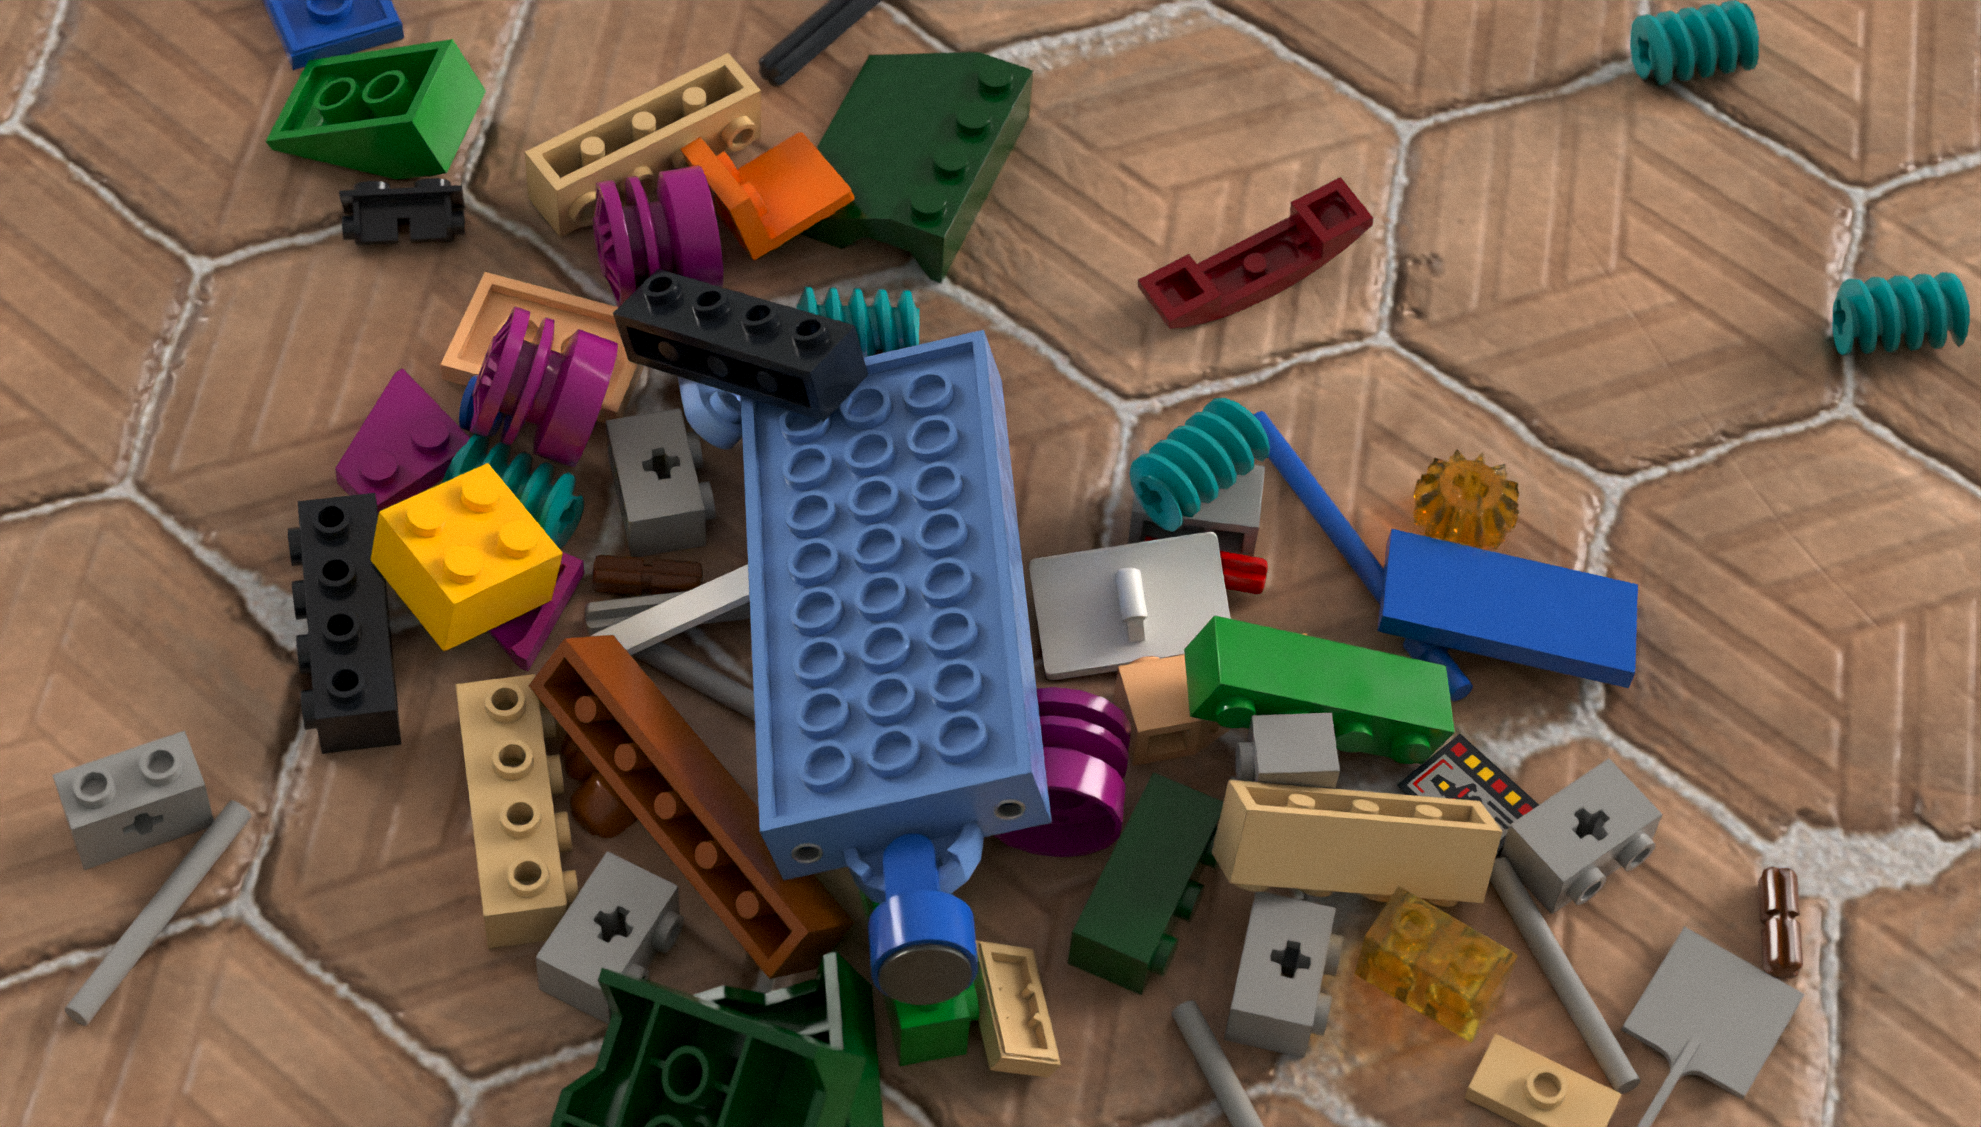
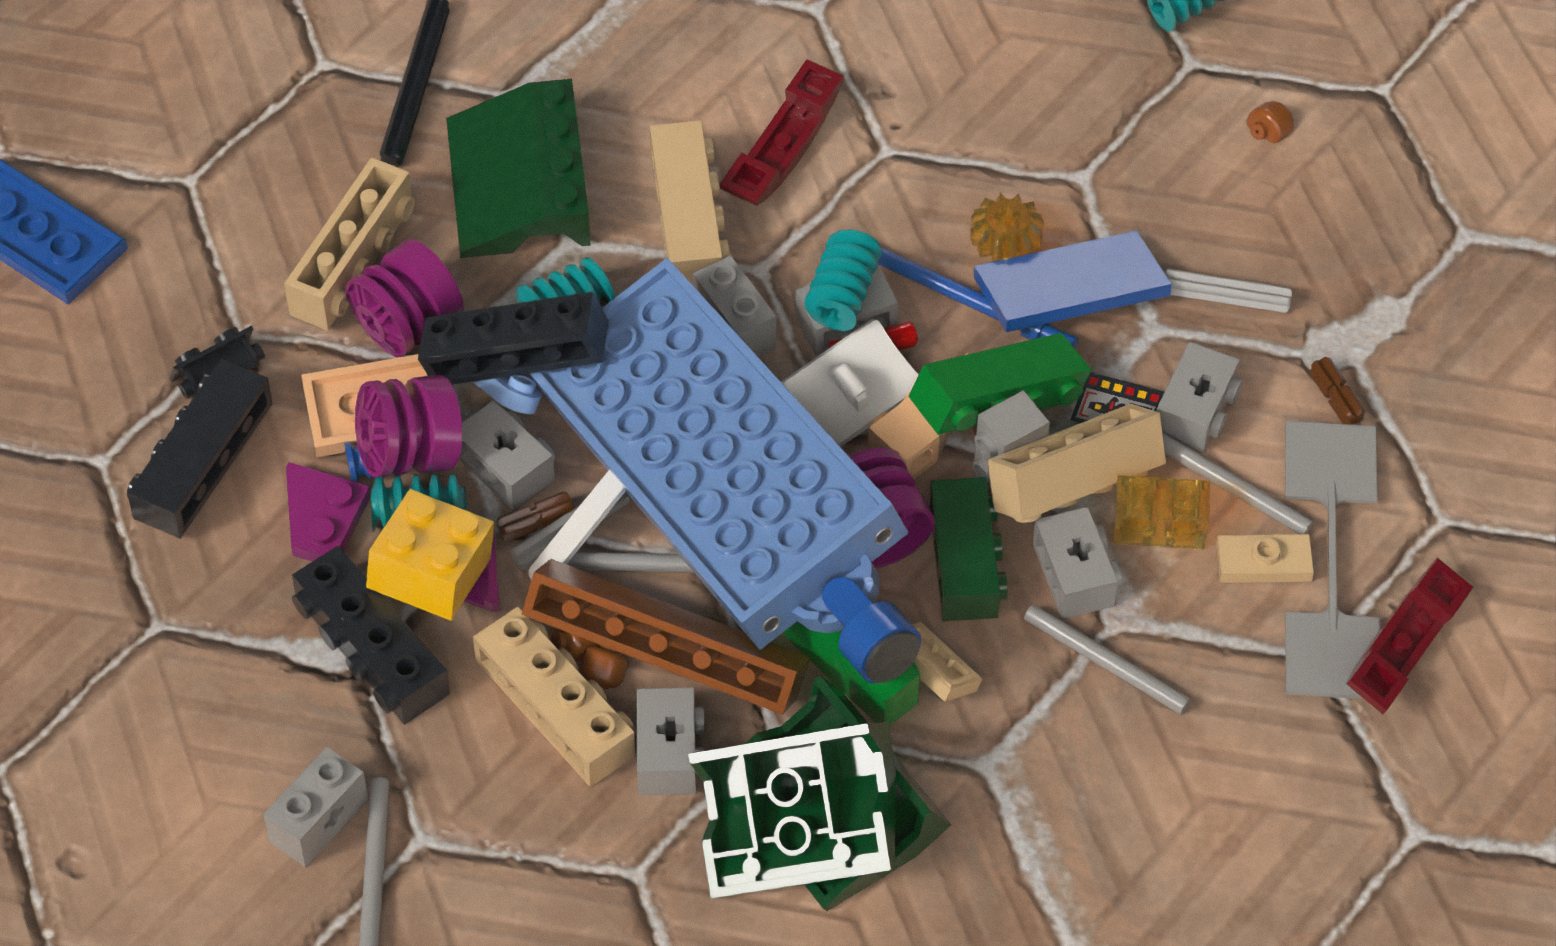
camera: 25 degrees left, 0 degrees up
green slope [266,39,486,180] -> none
orange bracket [680,132,854,261] -> none
none -> black brick [127,359,273,539]
none -> tan brick [650,120,730,285]
none -> light grey brick [692,255,777,357]
none -> light grey axle [1164,268,1292,313]
none -> dark orange piece [1246,101,1294,143]

